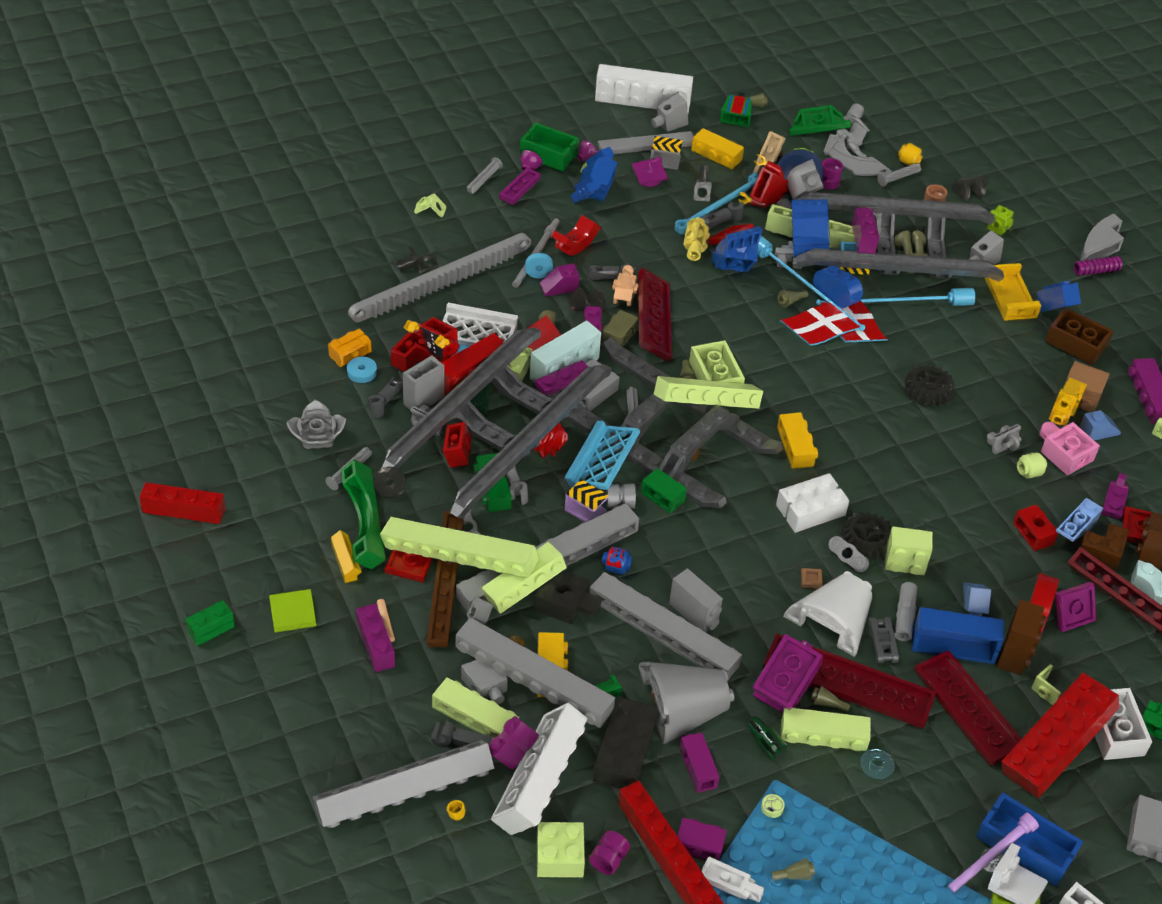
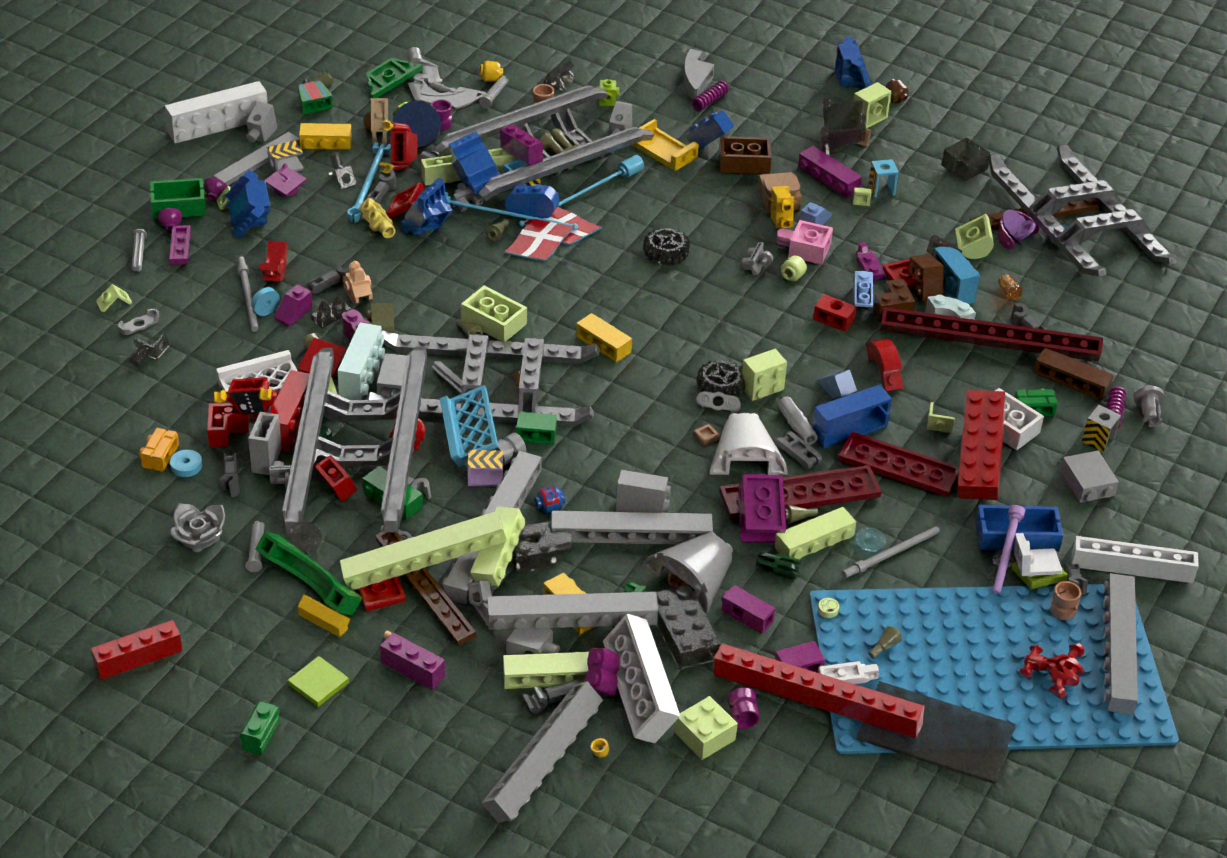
camera: 35 degrees left, 5 degrees down
light grey gear [348,233,531,323] -> none
magenta plate [535,360,588,396] -> none
dark red plate [638,267,672,362] -> none
yellowish green brick [654,376,763,409] -> none
white piece [776,473,849,533] -> none
light grey brick [787,159,824,200] -> none
reddish brown brick [997,599,1046,675] -> none
magenta tile [1056,582,1096,632] -> none
none -> light grey piece [118,309,159,335]
none -> light grey bar [842,526,940,578]

